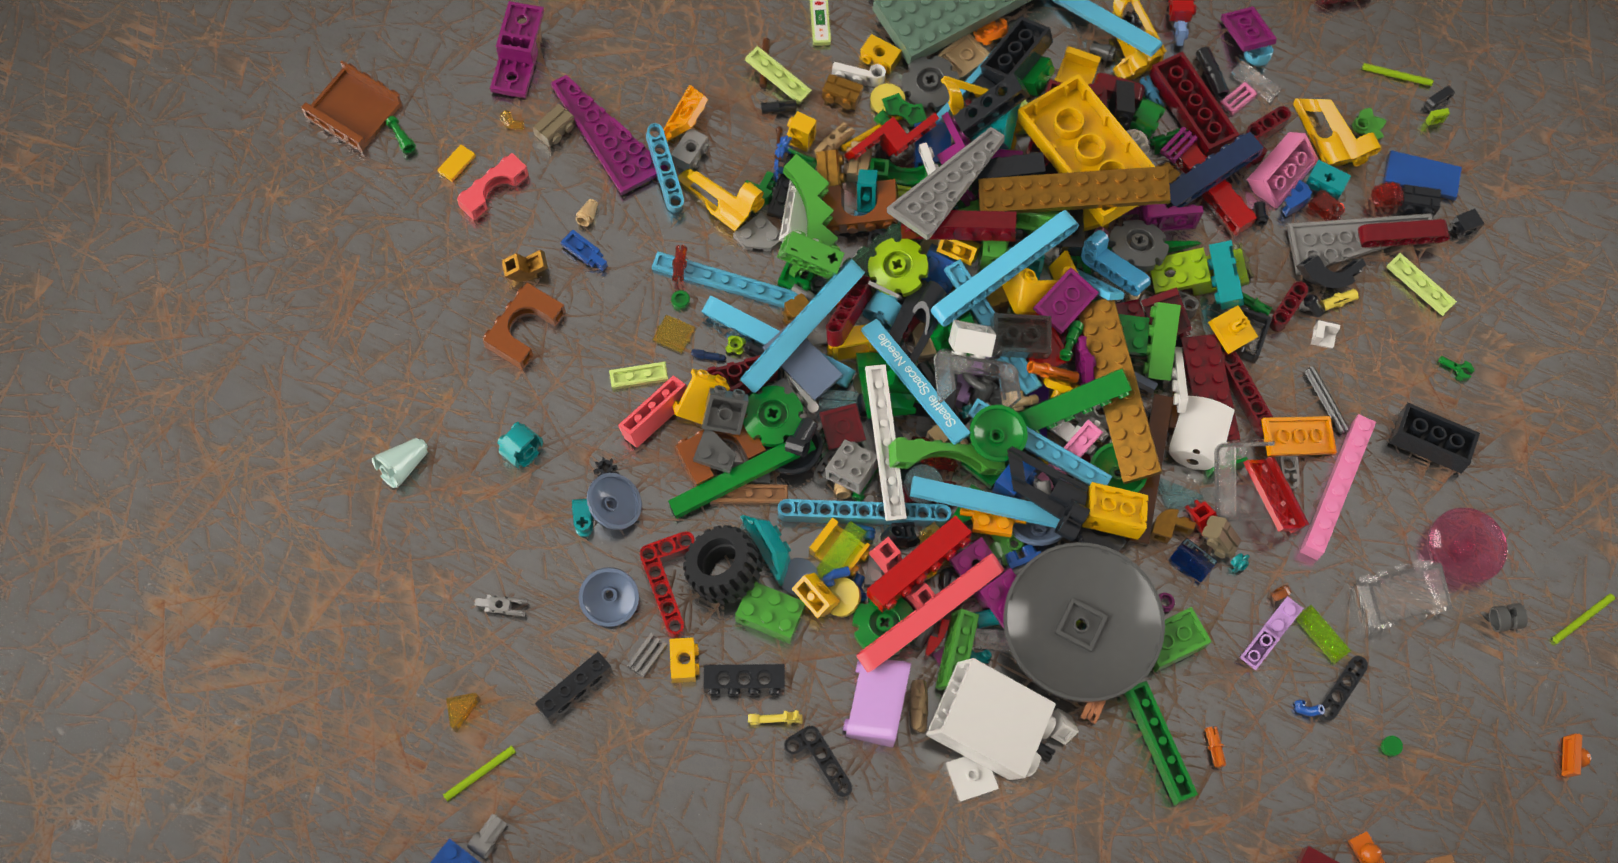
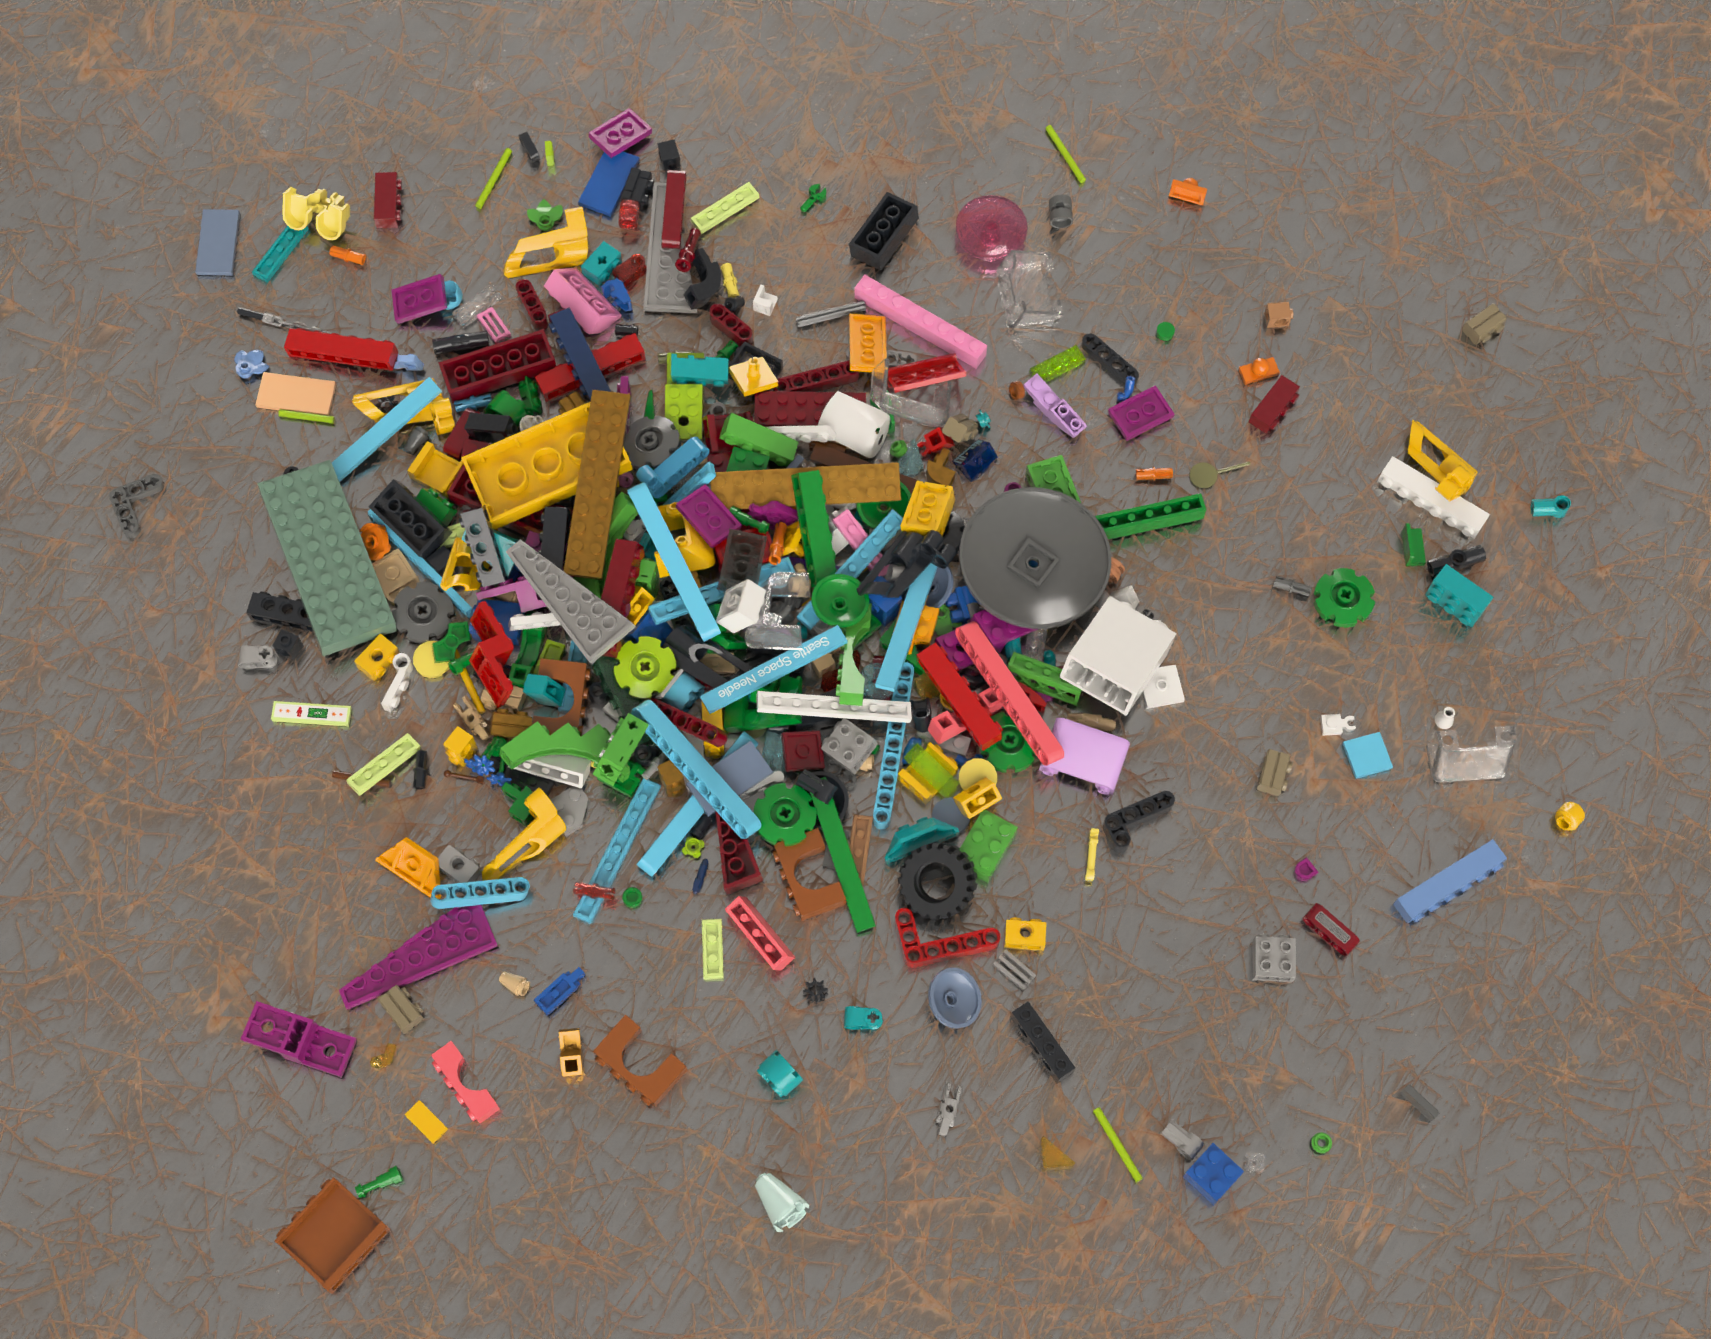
camera: 80 degrees left, 0 degrees up
sand blue dish [587,473,642,530] -> none
clear yellow piece [652,315,696,354] -> none
yellow panel [672,368,730,424] -> none
dark grey wing [693,429,736,474] -> none
dark grey plate [702,386,749,435] -> none
black brick [704,664,785,696] -> none
pearl gold brick [822,74,863,110] -> none
blue arm [823,566,850,587] -> none
magenta tile [1160,127,1198,163] -> none
none -> magenta plate [589,108,652,158]
none -> dark red pin [675,228,701,272]
none -> bright green plate [890,440,908,458]
none -> magenta plate [1108,385,1175,441]
none -> olive piece [1189,461,1251,488]

